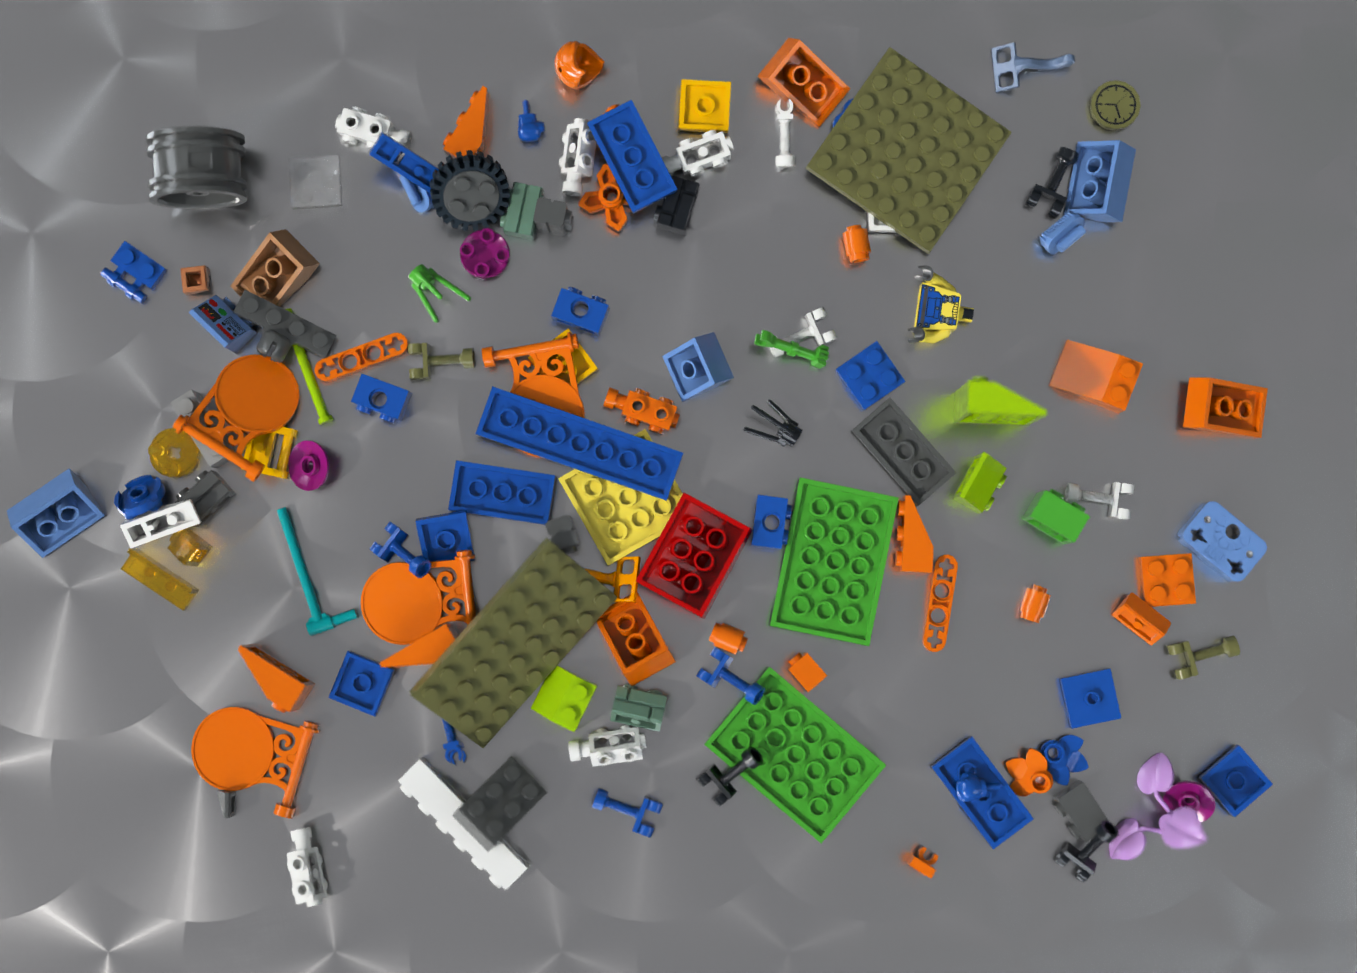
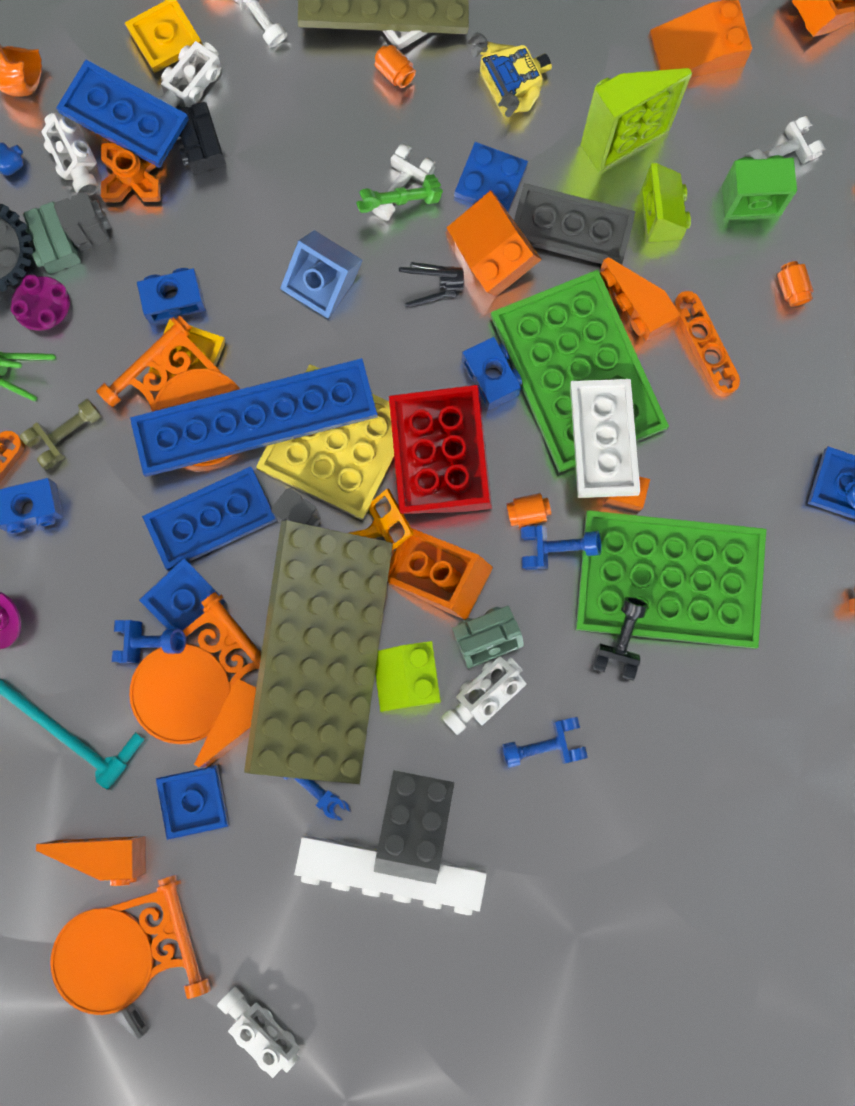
camera: 40 degrees left, 5 degrees down
orange brick [603,387,680,435] -> none
none -> orange slope [446,190,542,296]
none -> white plate [570,379,640,498]

